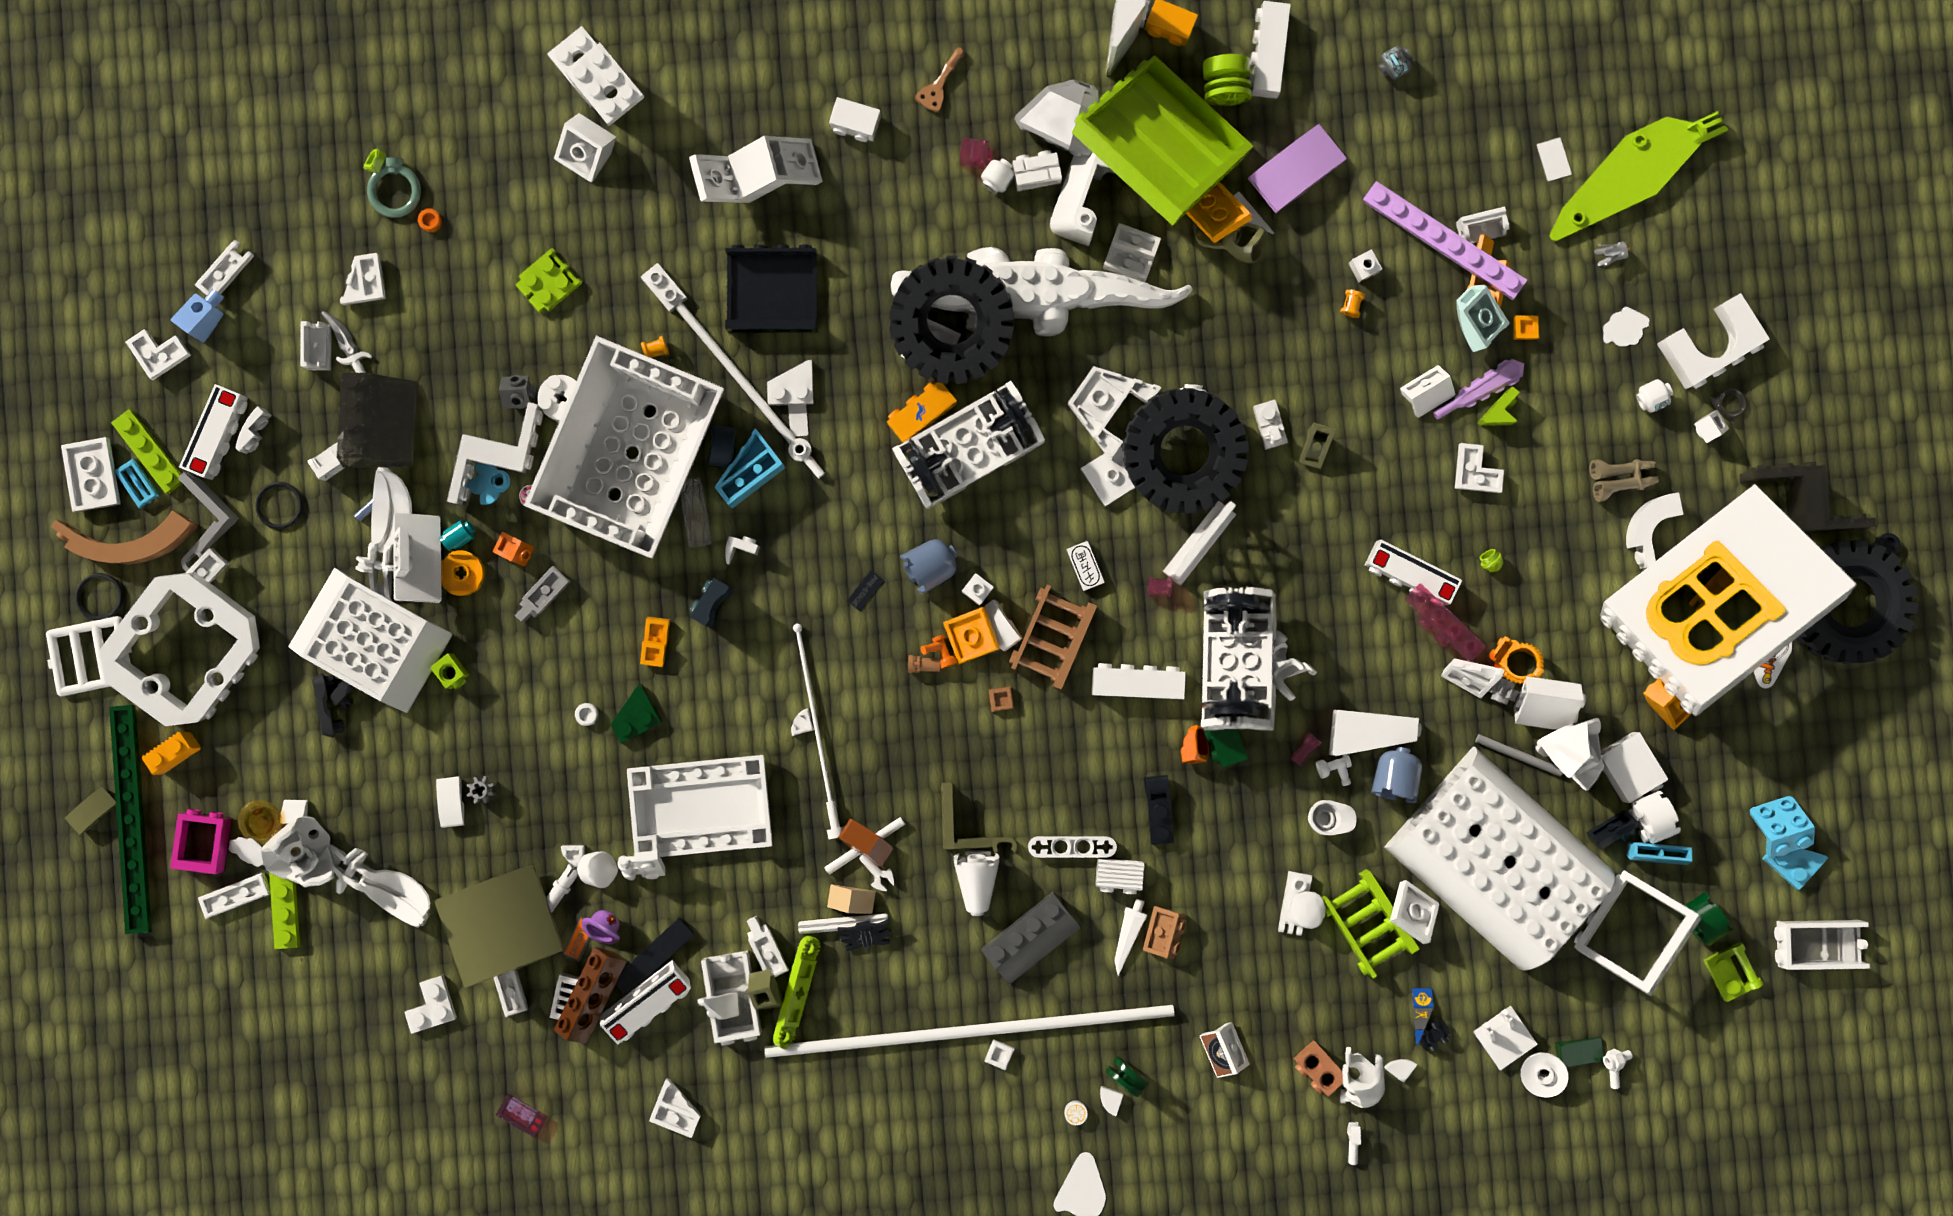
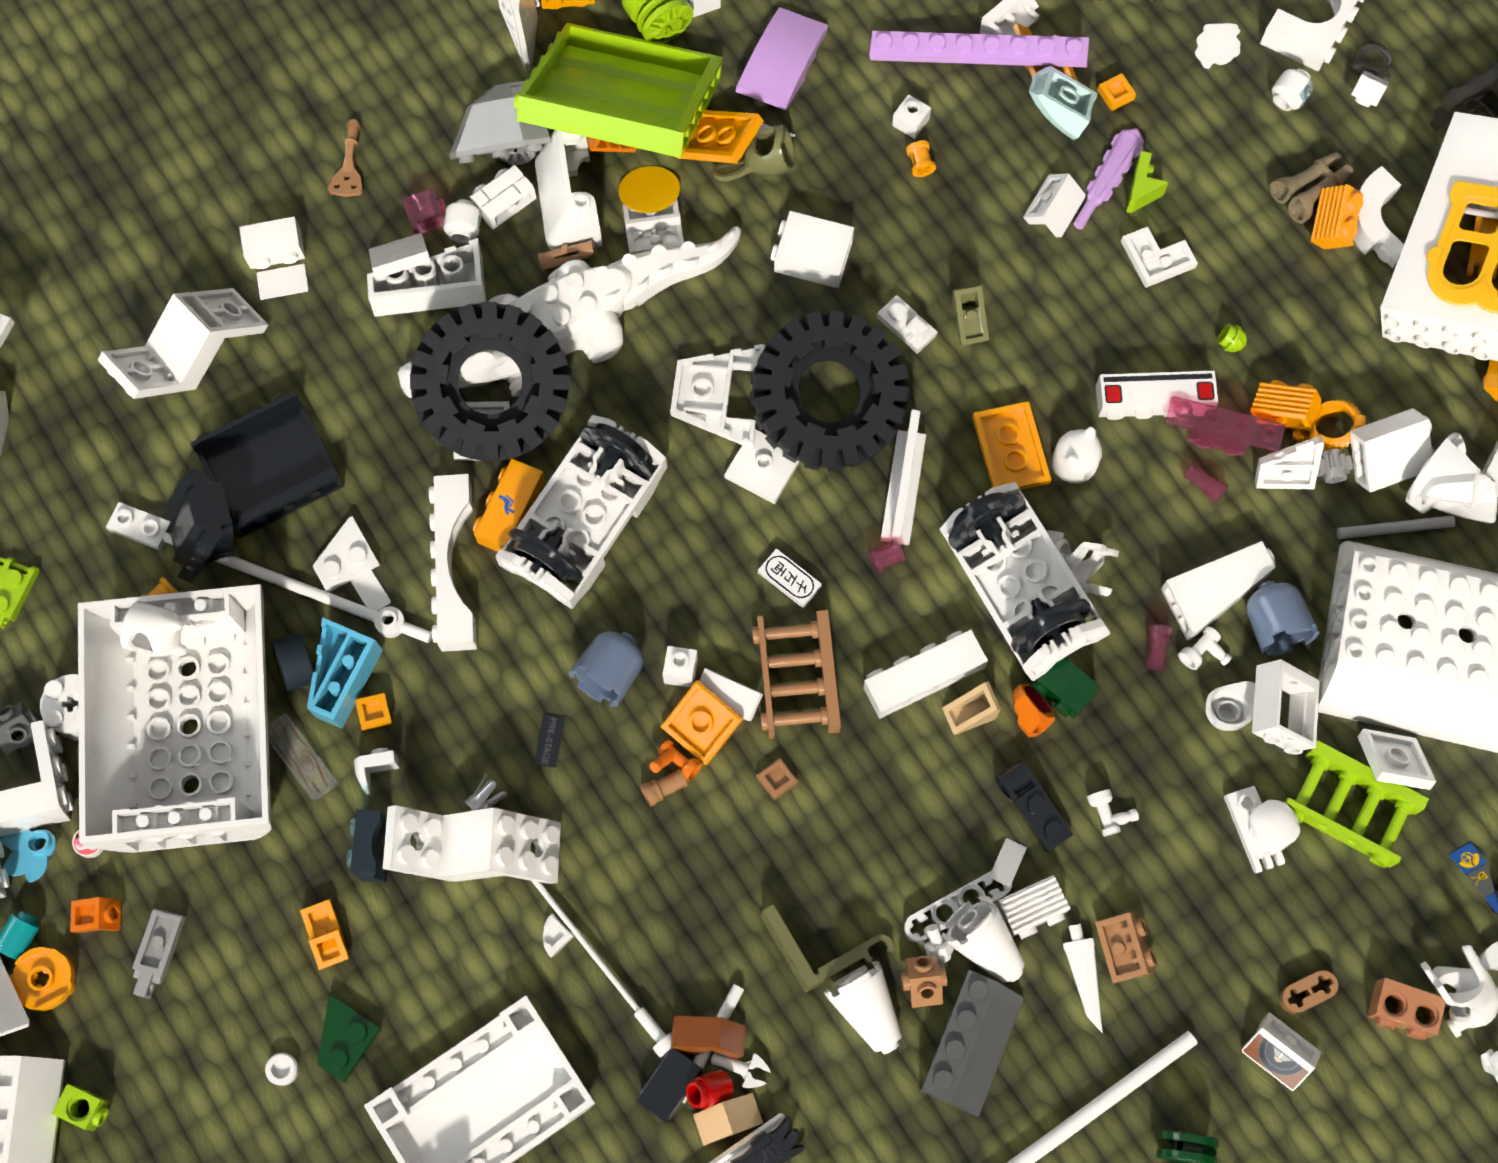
camera: 25 degrees left, 15 degrees down
none -> white piece [120,601,187,657]
none -> black slope [162,466,234,584]
none -> white sticker [257,264,308,300]
none -> light orange plate [355,693,392,731]
none -> white wedge [367,238,486,317]
none -> white tile [368,233,430,278]
none -> white bracket [383,805,561,884]
none -> white arch [429,474,477,652]
none -> flat silver piece [464,773,508,811]
none -> medium nougat pin [538,239,597,270]
none -> yellow sticker [618,166,680,213]
none -> black slope [636,1048,704,1124]
none -> red brick [686,1070,733,1109]
none -> white brick [771,211,854,289]
none -> medium nougat brick [901,955,947,1008]
none -> white piece [924,924,954,964]
none -> tan slope [942,682,1001,735]
none -> white cone [942,896,1025,983]
none -> light orange plate [972,401,1051,490]
none -> white sticker [989,838,1027,887]
none -> white piece [1052,427,1102,484]
none -> white piece [1087,789,1139,837]
none -> clear pink pin [1183,463,1229,504]
none -> light orange brick [1251,380,1322,431]
none -> white window [1252,659,1320,754]
none -> medium nougat beam [1279,970,1338,1014]
none -> light orange brick [1310,184,1364,249]

